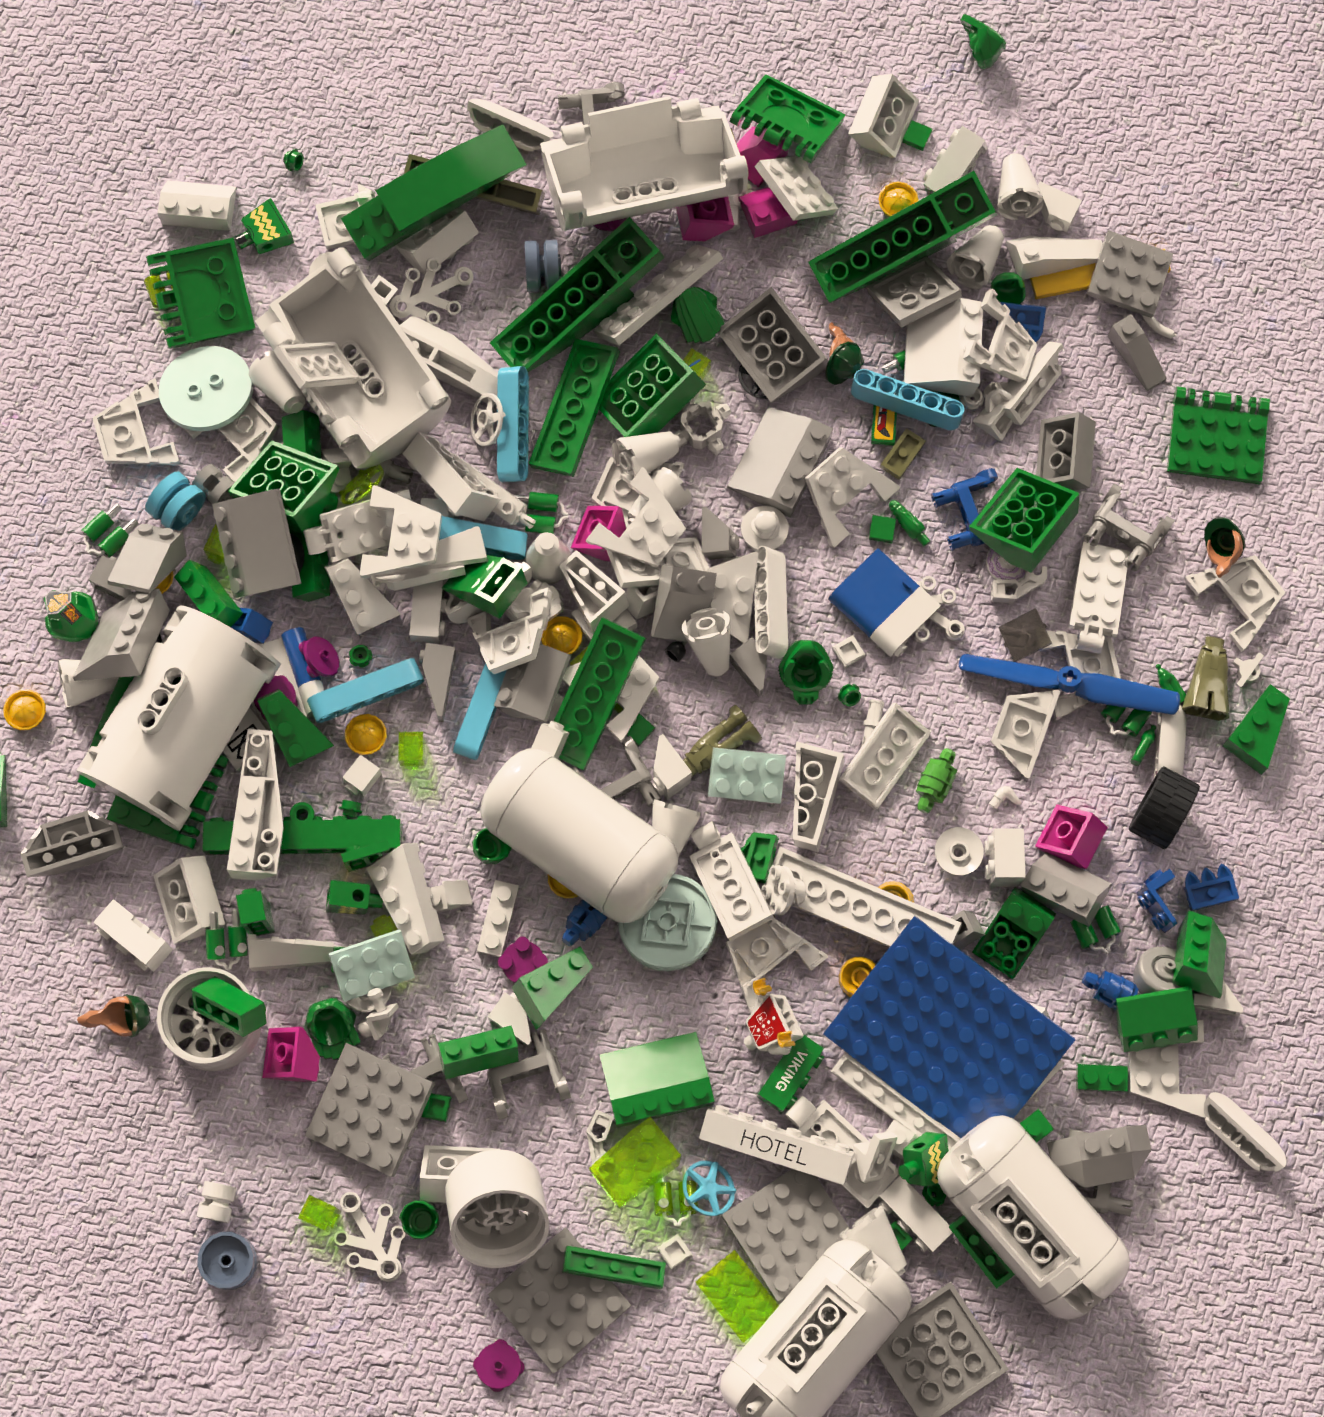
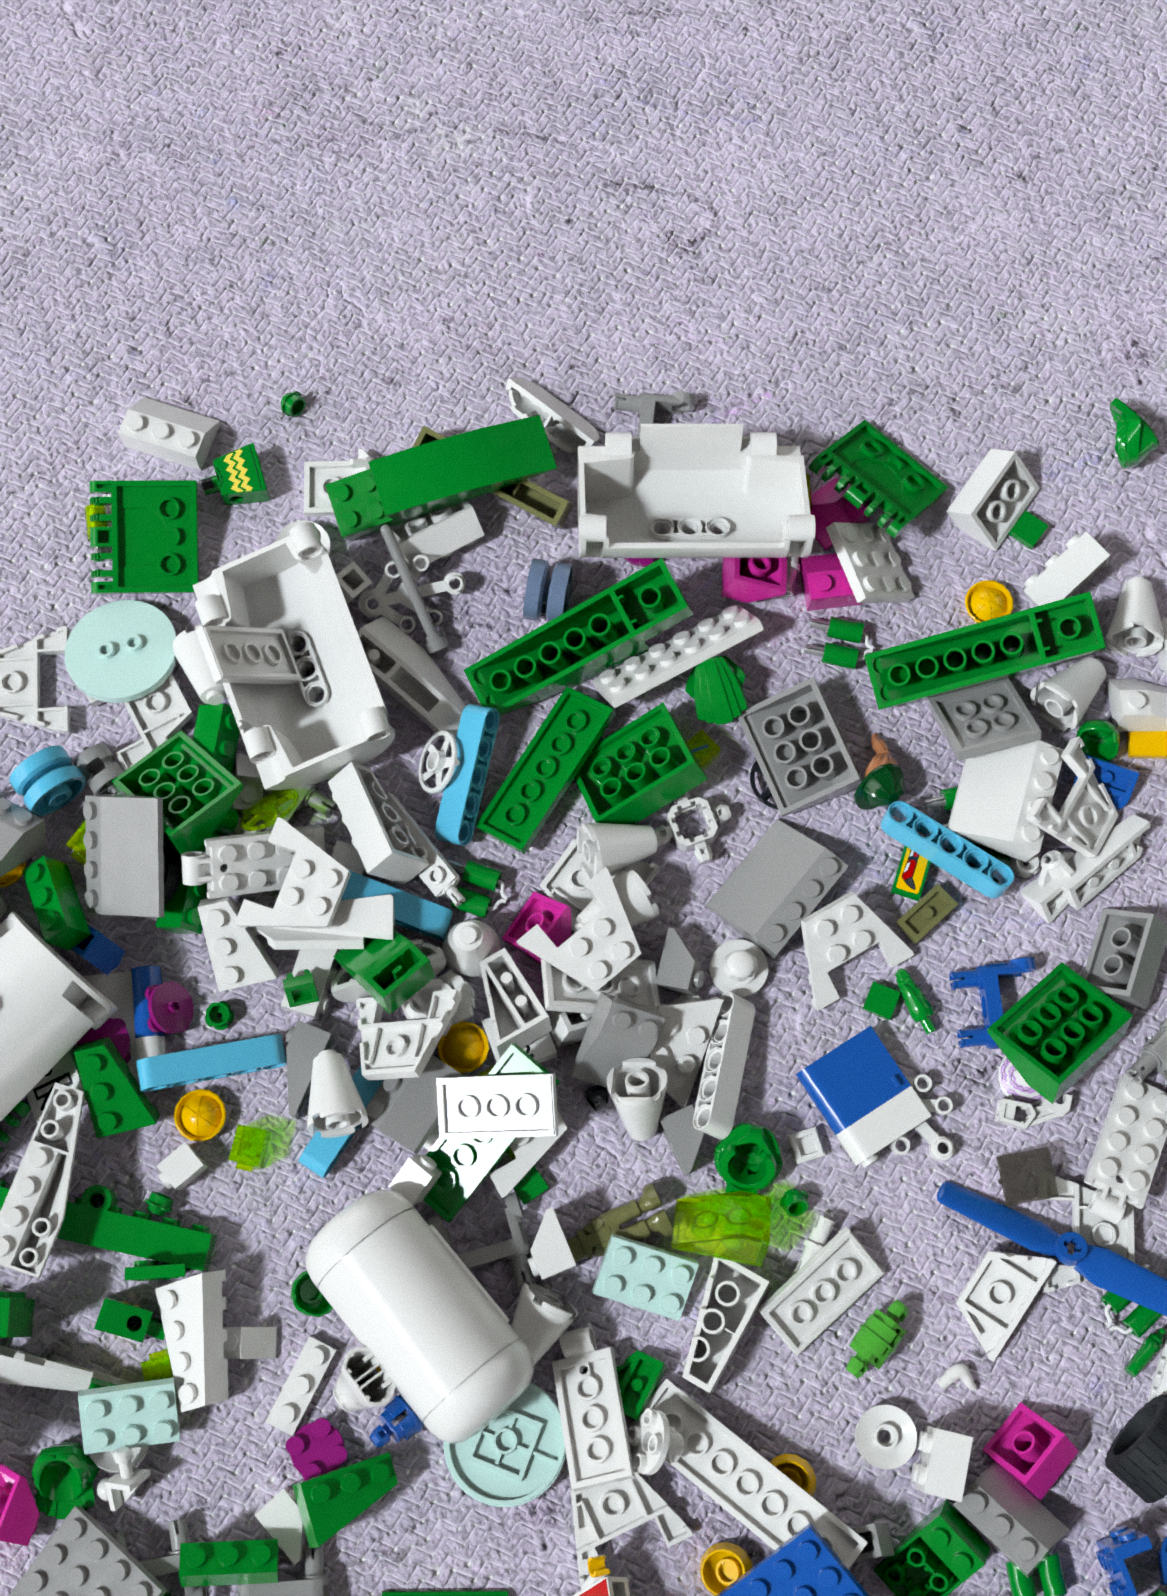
camera: 15 degrees right, 0 degrees up
none -> green tile [283,969,319,1008]
none -> white cone [307,1050,368,1138]
none -> white piece [333,1347,396,1412]
none -> light grey piece [380,524,449,654]
none -> white tile [436,1073,559,1139]
none -> clear neon green slope [671,1191,772,1267]
none -> green piece [804,616,874,670]

